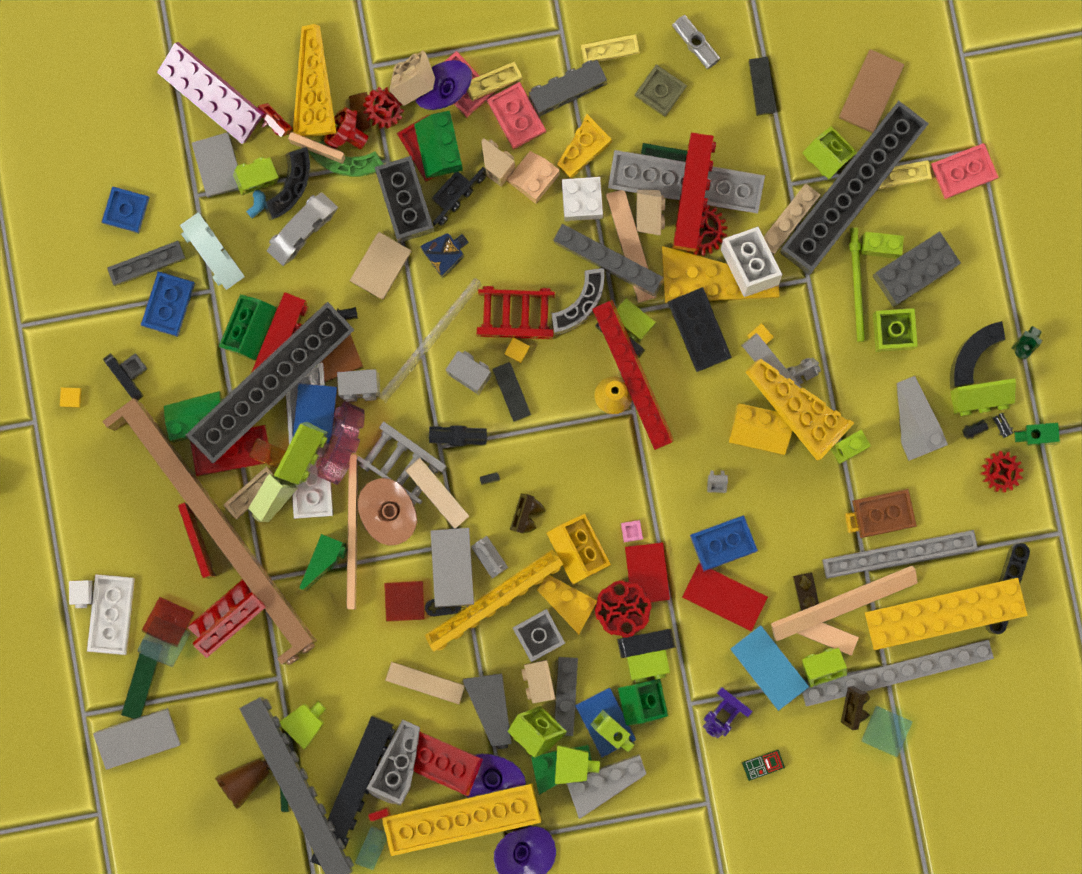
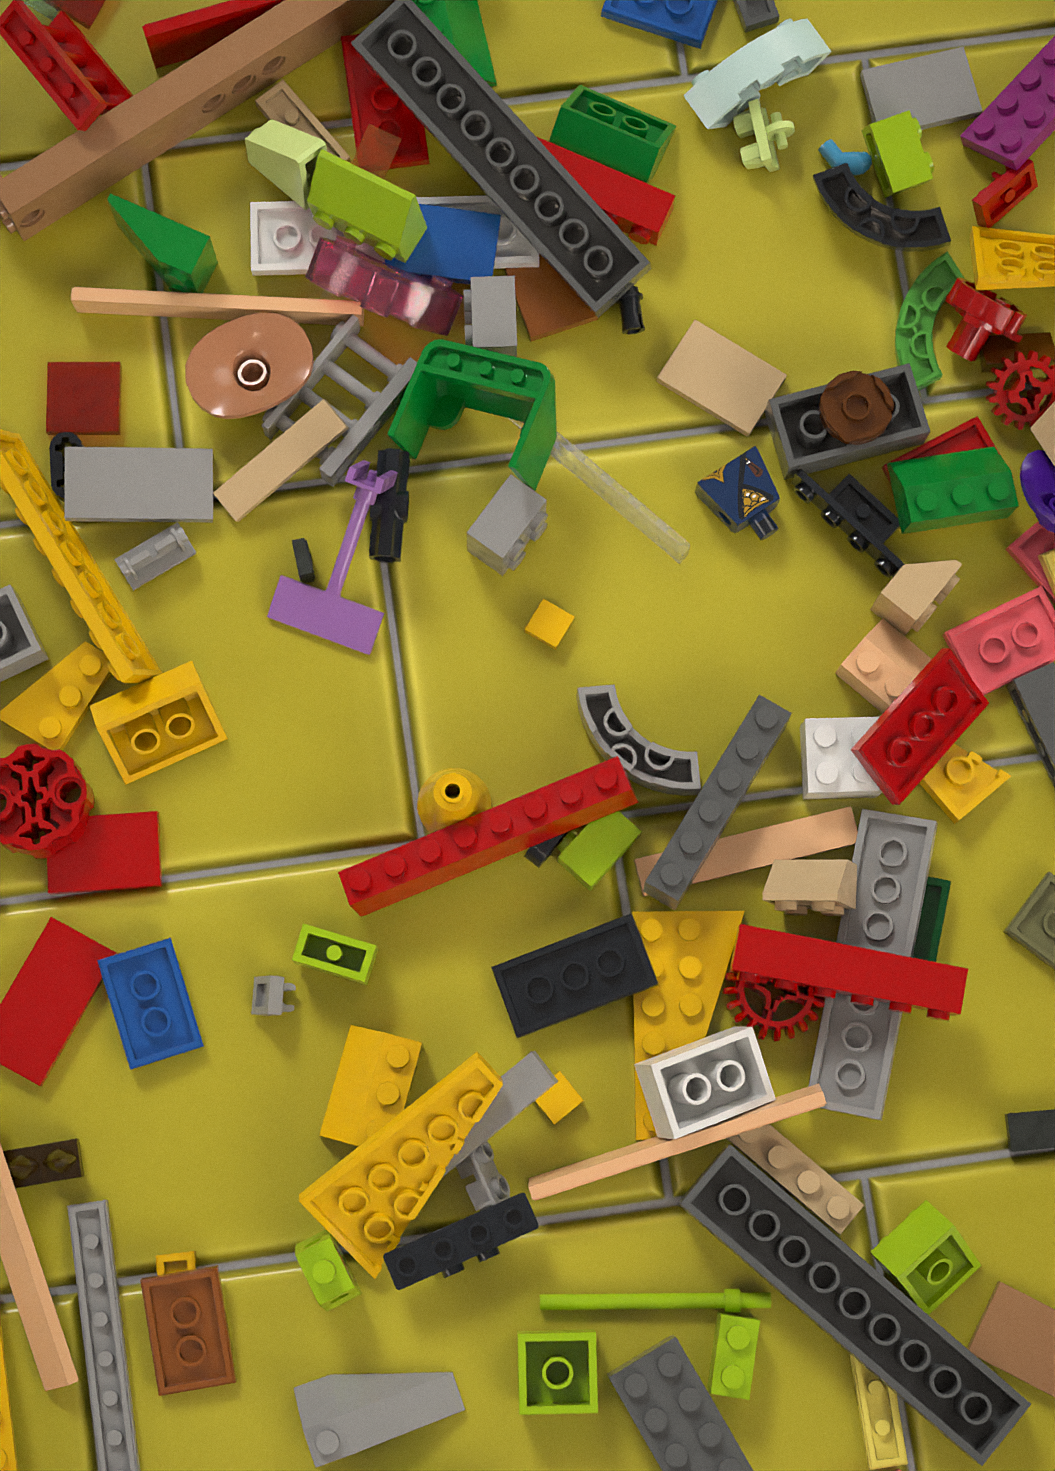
camera: 85 degrees right, 5 degrees down
light grey brick [267,192,338,266] -> none
light nougat tile [288,132,345,164] -> none
red fence [476,286,555,340] -> none
pearl dark grey tile [492,362,531,422] -> none
dark brown tile [510,493,546,533] -> none
bright pink tile [621,520,643,542] -> none
none -> medium lavender piece [267,460,398,655]
none -> lime brick [292,923,378,985]
none -> black bracket [383,1193,539,1290]
none -> green windscreen [387,339,557,491]
none -> light nougat tile [528,1083,827,1201]
none -> yellowish green hips [733,99,795,172]
none -> reddish brown tile [819,370,894,445]
none -> red tile [850,648,989,805]

